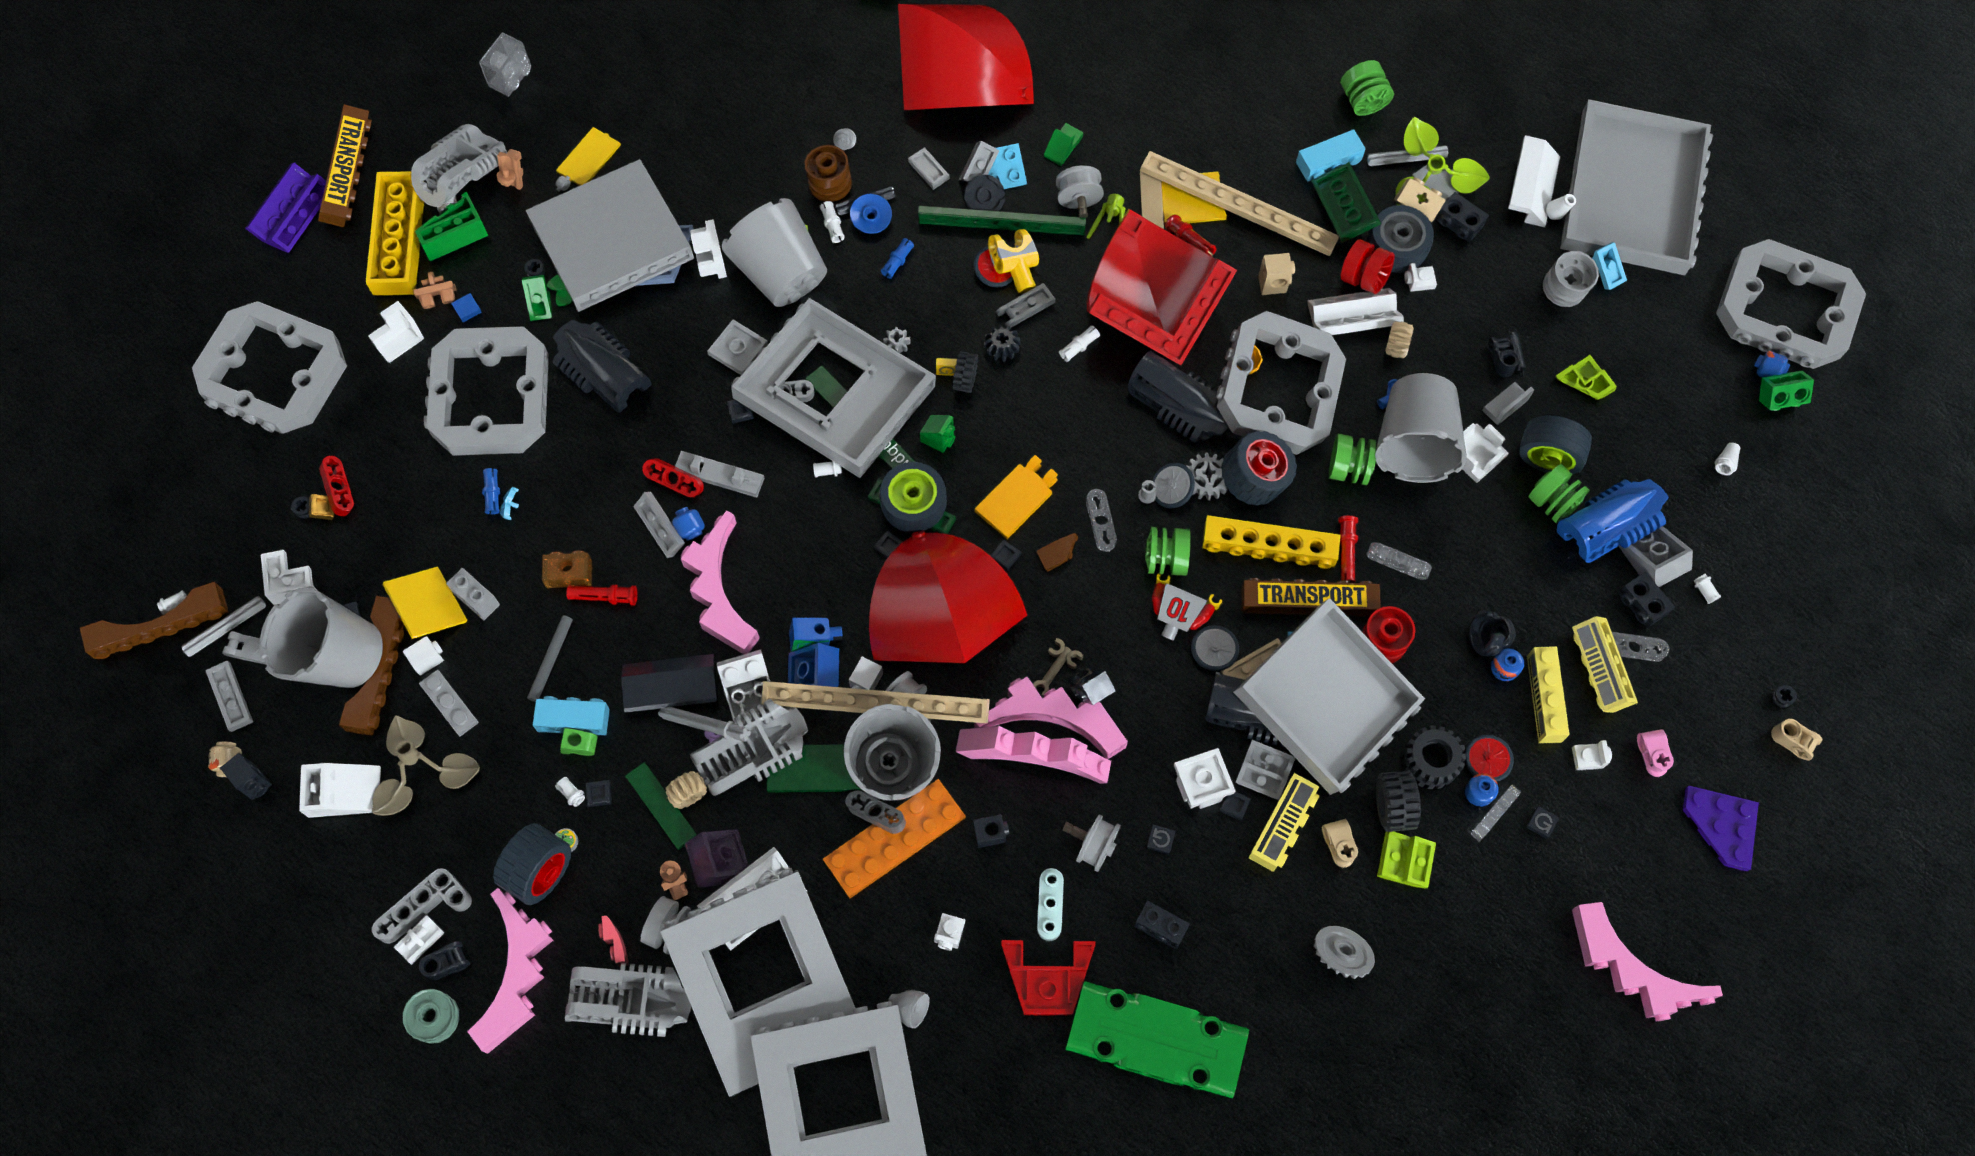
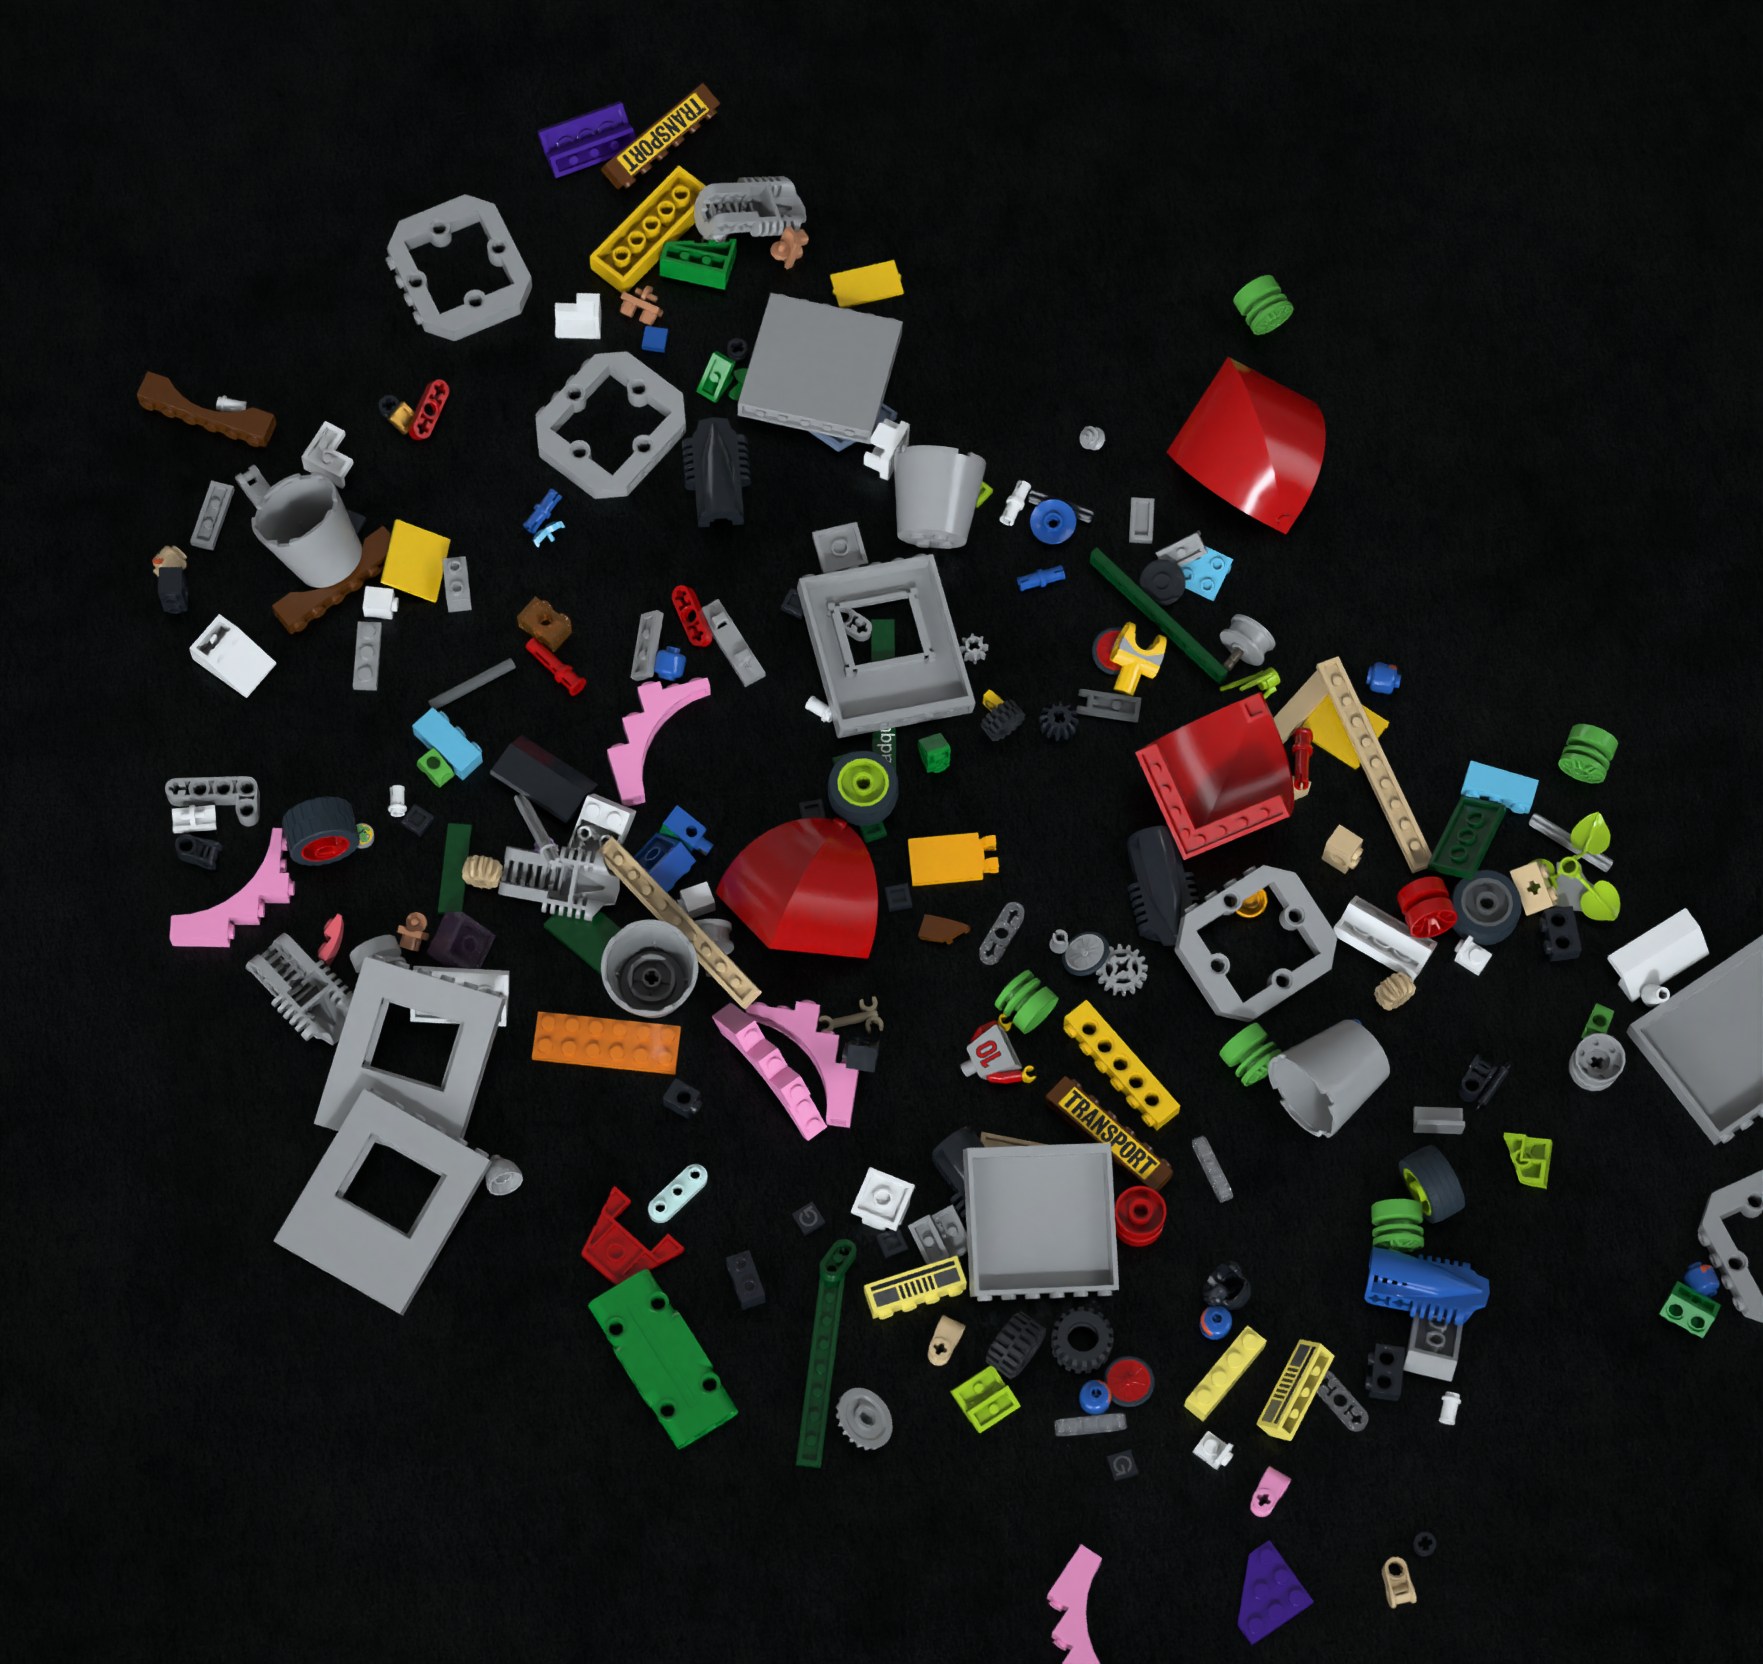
camera: 40 degrees right, 0 degrees up
light grey axle [182,596,266,657] -> none
dark tan plant [372,716,480,816] -> none
sand green wheel [403,989,460,1044] -> none
clear brick [479,32,531,96] -> none
light grey piece [556,175,571,192] -> none
reddish brown wheel [805,145,852,202] -> none
dark grey beam [846,791,906,834] -> none
white bracket [934,913,965,951] -> none
green slope [1044,123,1083,166] -> none
white pin [1059,326,1100,362] -> none
light grey wheel [1063,814,1121,872] -> none
light grey wheel [1191,626,1239,671] -> none
black wheel [1221,431,1297,505] -> none
red pin [1338,516,1358,583] -> none
white panel [1463,423,1509,483] -> none
medium azure slope [1592,242,1627,290] -> none
white cone [1715,443,1740,475] -> none
none -> dark green tile [796,1275,845,1468]
none -> dark green plate [819,1239,857,1282]
none -> blue head [1366,662,1401,694]
none -> bright green leg [1581,1003,1614,1038]

